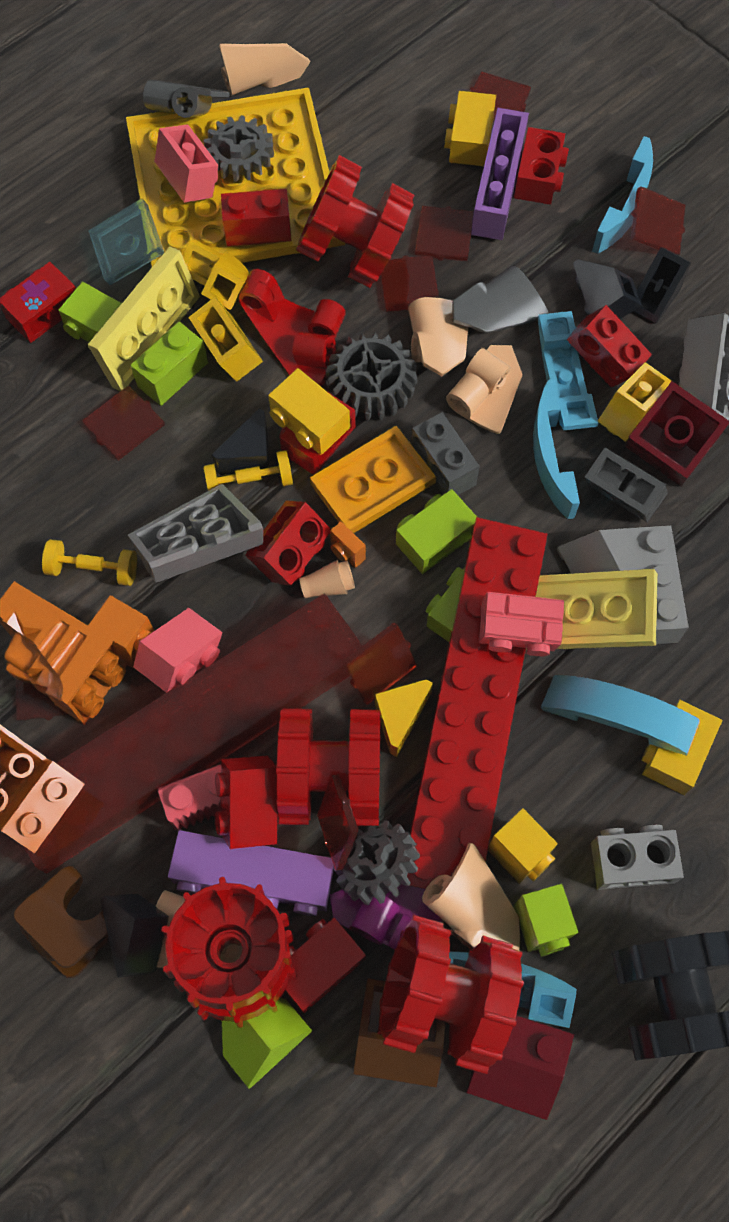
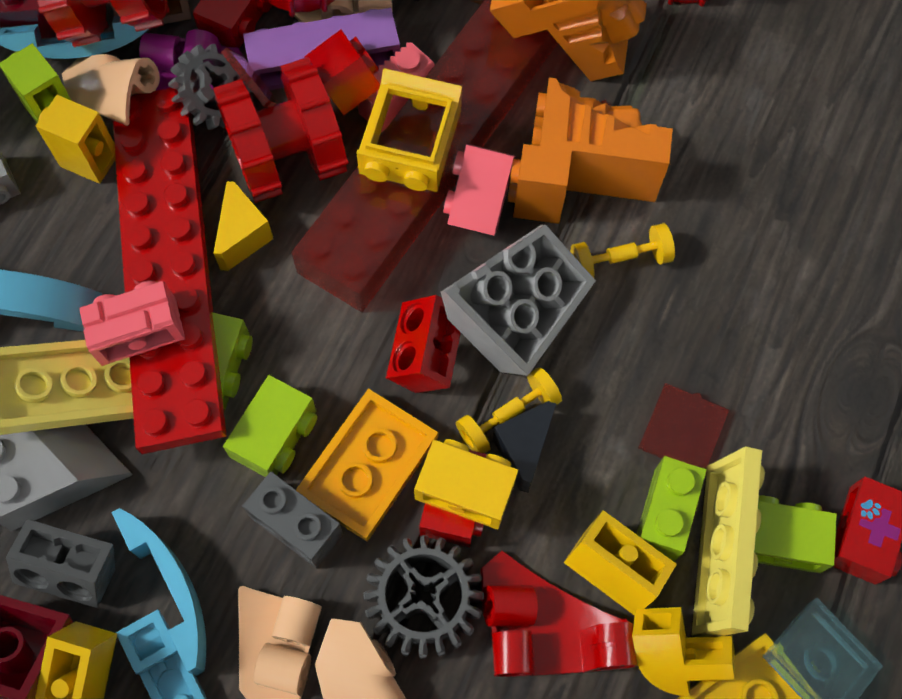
camera: 155 degrees right, 0 degrees up
light nougat cone [299,560,355,599] -> none
orange plate [330,521,366,568] -> none
clear red piece [343,622,417,705] -> none
none -> yellow window [357,68,462,192]

